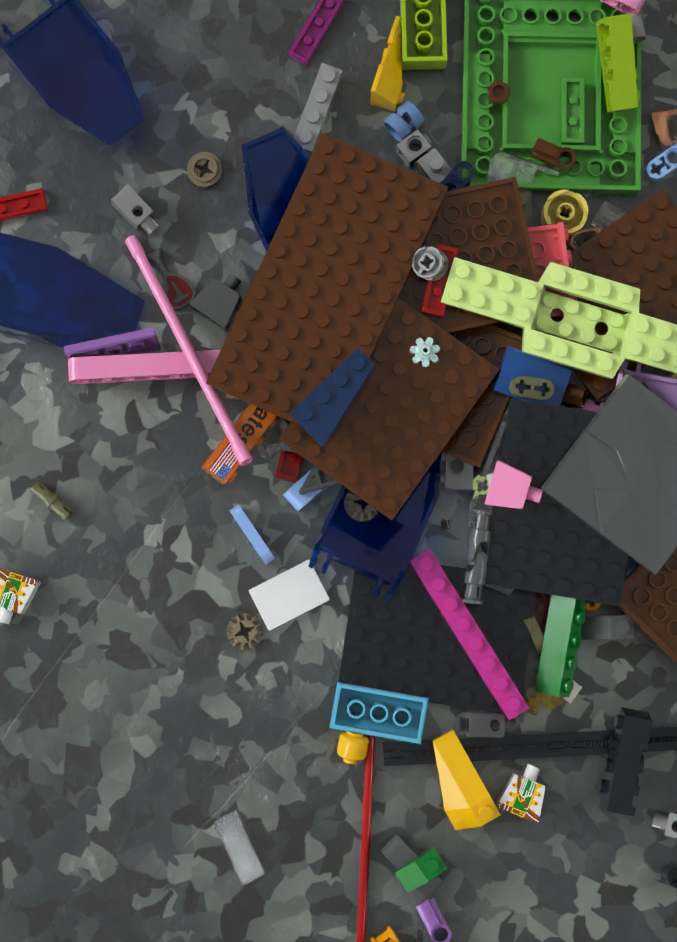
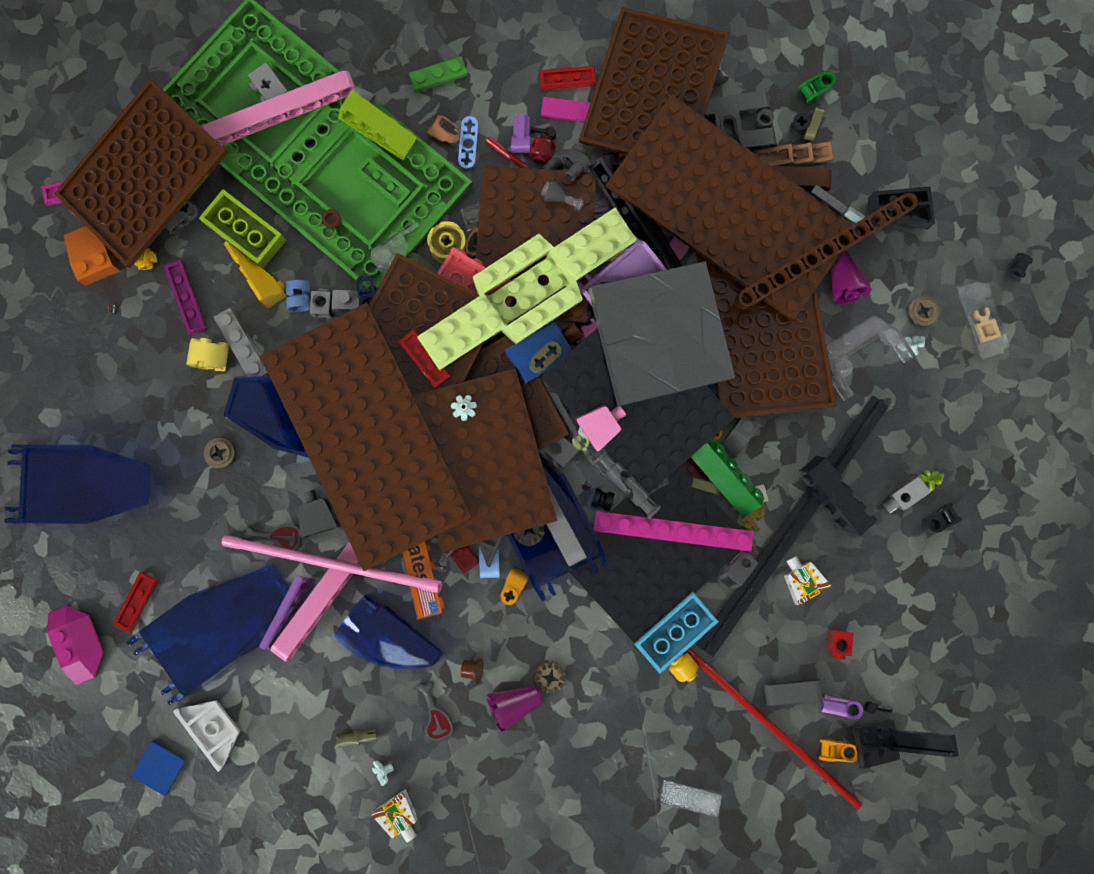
camera: 50 degrees left, 0 degrees up
light grey torso [111,184,159,235] -> none
light blue beam [229,504,275,565] -> none
white tile [248,559,330,631] -> none
dark blue wedge [289,348,376,451] -> none
green slope [395,846,448,892] -> none
light grey wheel [412,246,449,281] -> none
yellow wedge [433,729,500,830] -> none
reddish brown piece [530,138,576,173] -> none
none -> light yellow brick [186,338,229,372]
none -> clear blue panel [333,594,444,670]
none -> light aqua plant [372,760,394,786]
none -> dark grey piece [418,682,454,741]
none -> reddish brown piece [461,659,484,684]
none -> magenta cone [486,686,543,732]
none -> light orange piece [500,566,530,605]
none -> light grey beam [547,486,587,567]
none -> black wheel [591,488,615,511]
none -> red brick [828,629,854,659]

